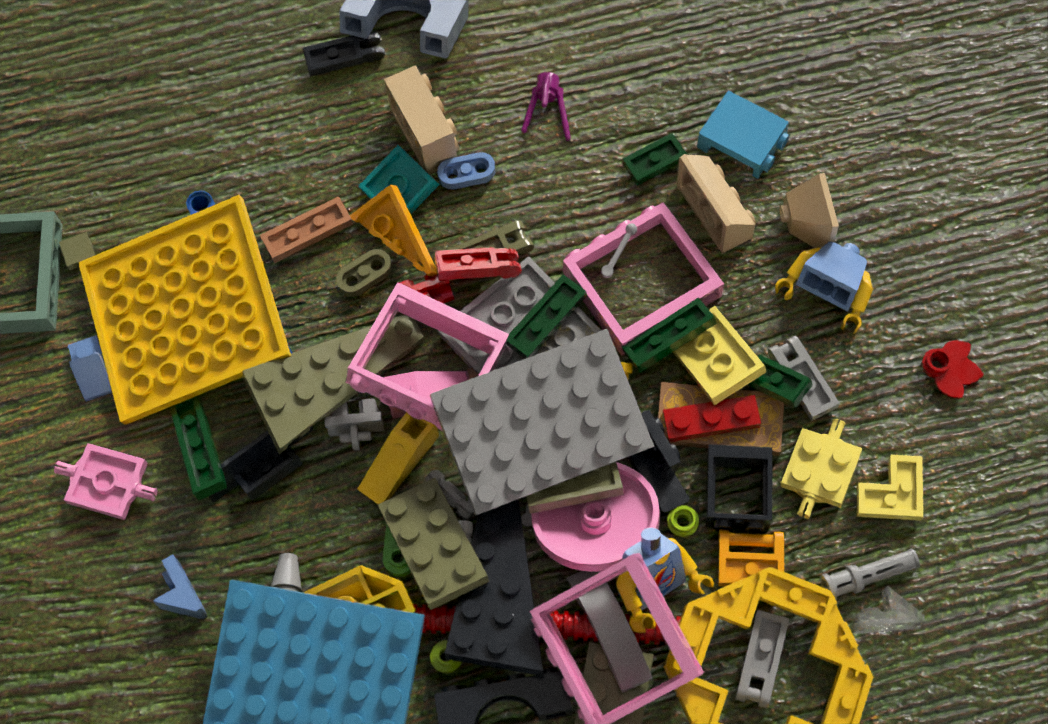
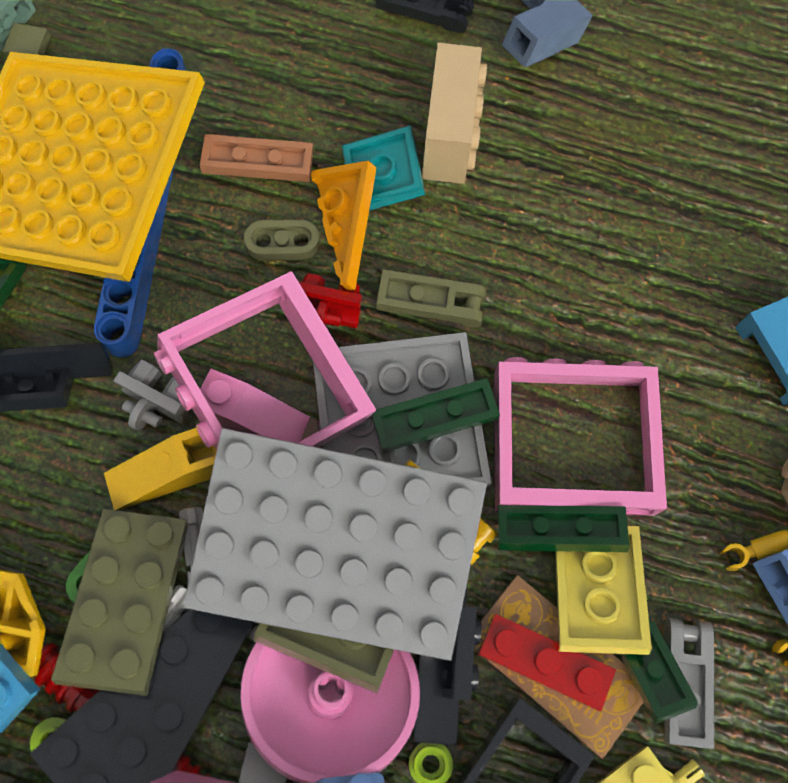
camera: 25 degrees right, 5 degrees up
olive wing [242,314,424,454] -> none
red hinge [434,247,522,280] -> none
medium blue plate [437,152,495,189] -> none
magenta plant [521,72,571,141] -> none
light grey hinge [601,223,637,278] -> none
dark green plate [622,133,688,186] -> none
tan slope [677,154,756,254] -> none

